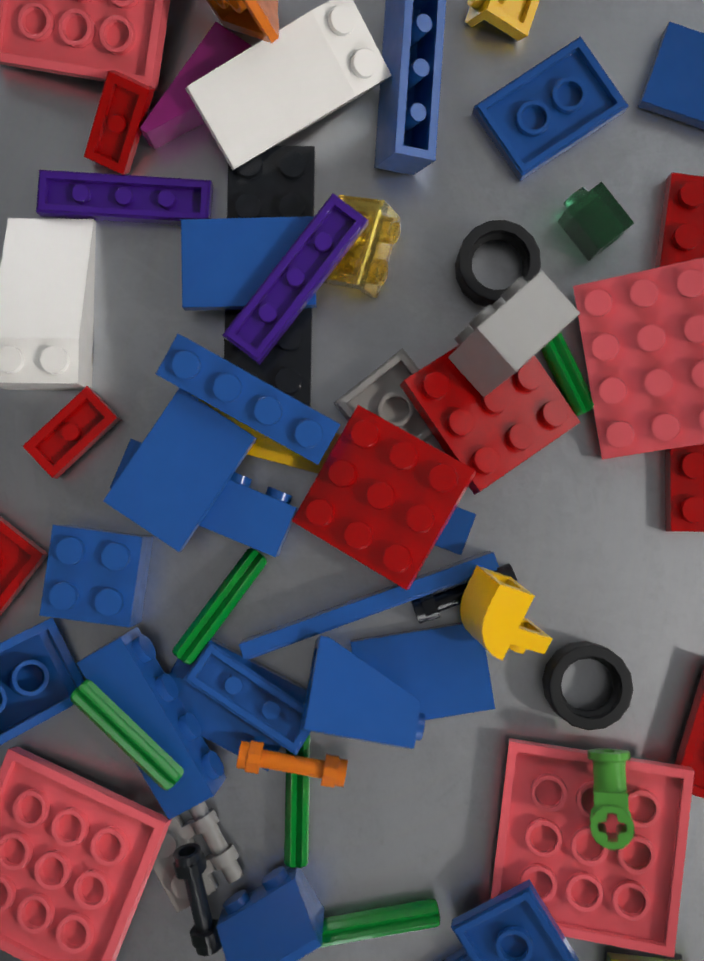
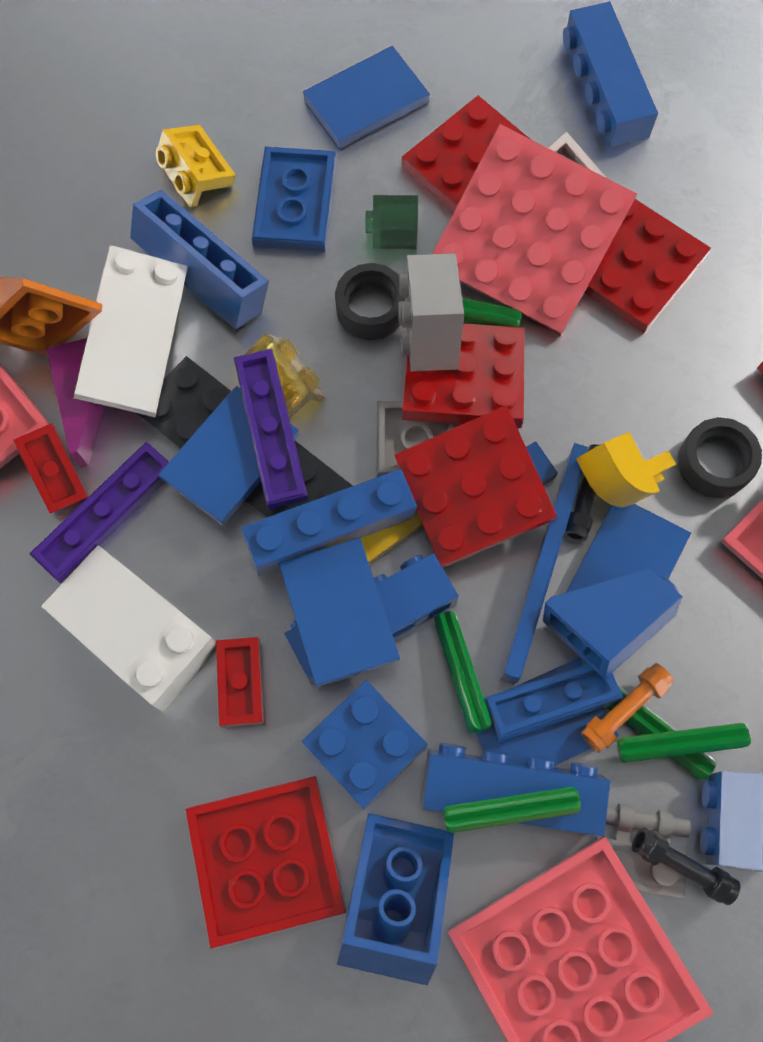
camera: 50 degrees left, 15 degrees down
none -> green axle [617,723,751,763]

